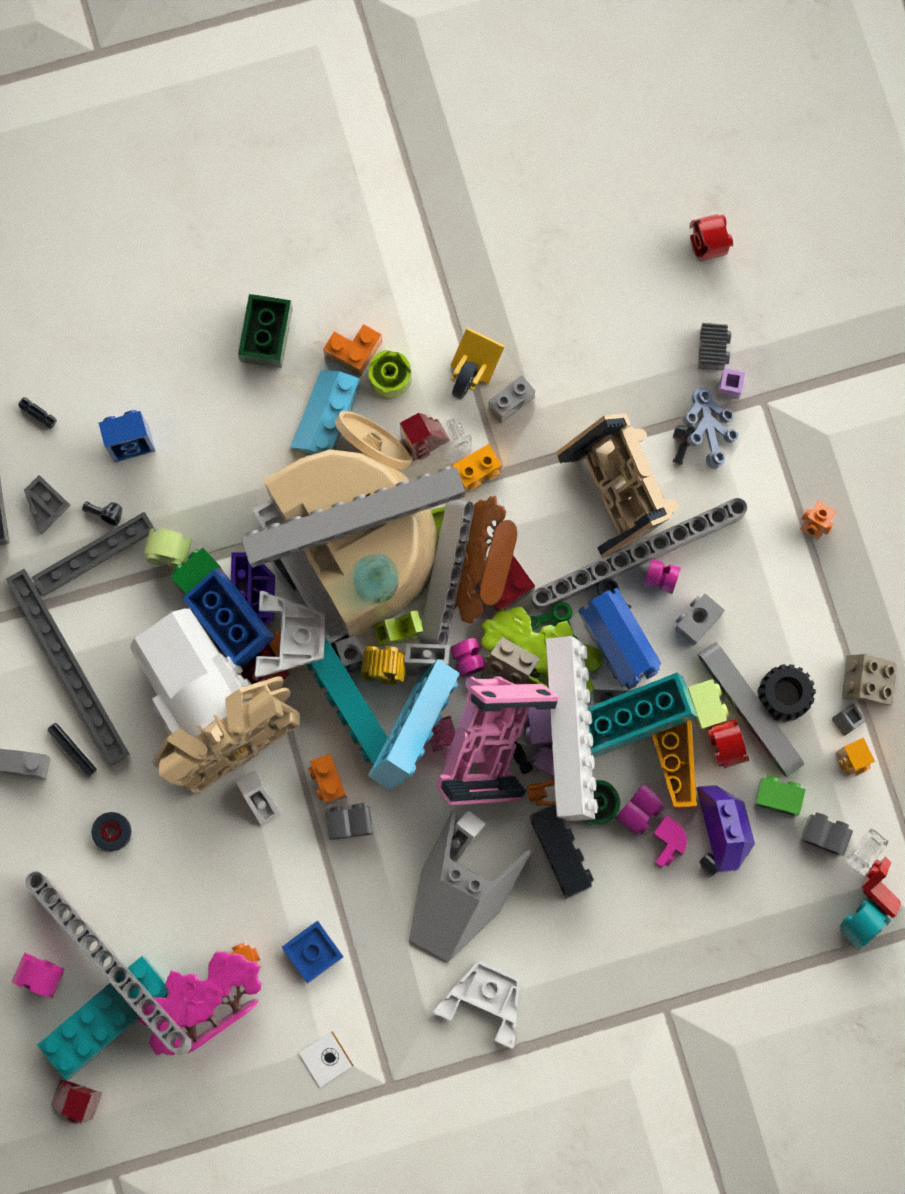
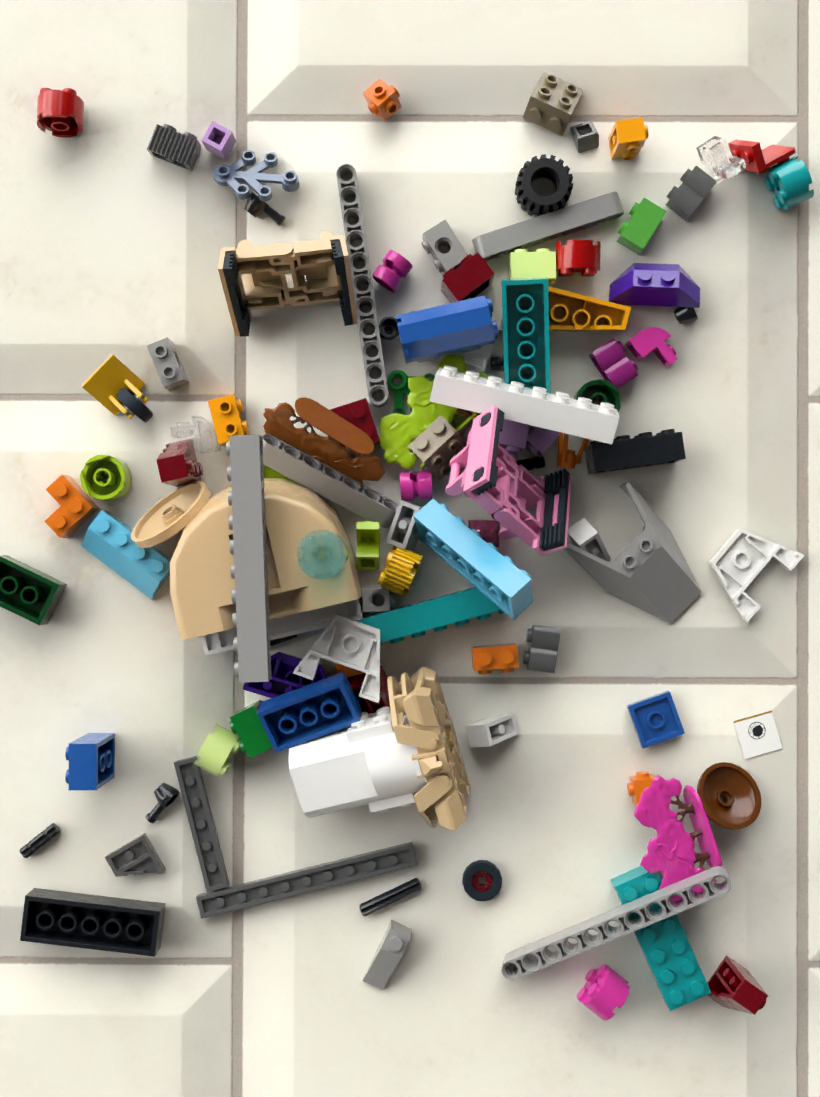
camera: 75 degrees left, 10 degrees up
none -> dark red brick [441,252,495,303]
none -> reddish brown dish [697,762,761,830]

